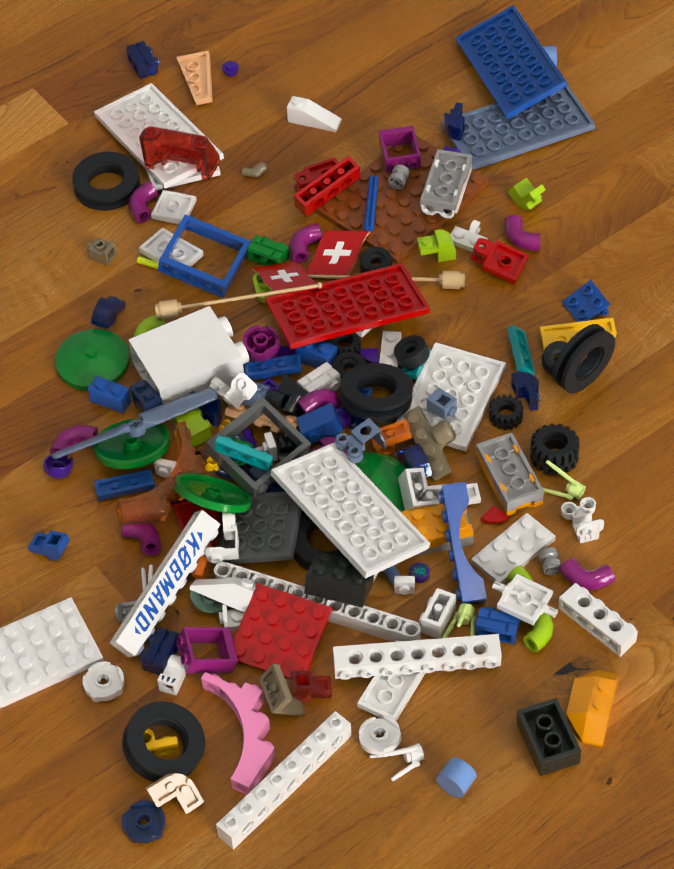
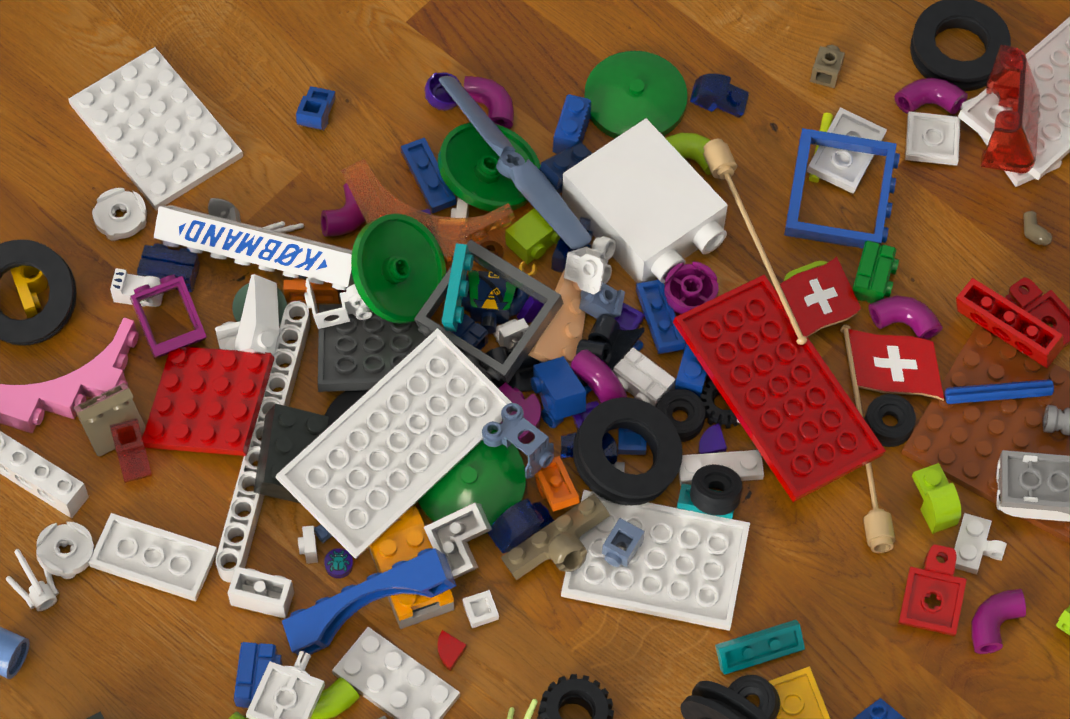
camera: 75 degrees right, 10 degrees up
white brick [333,634,502,680] -> none
yellowish green plant [442,603,477,638] -> none
light grey piece [476,433,544,516] -> none
black tyre [489,394,523,430] -> none
clear blue brick [511,372,541,411] -> none

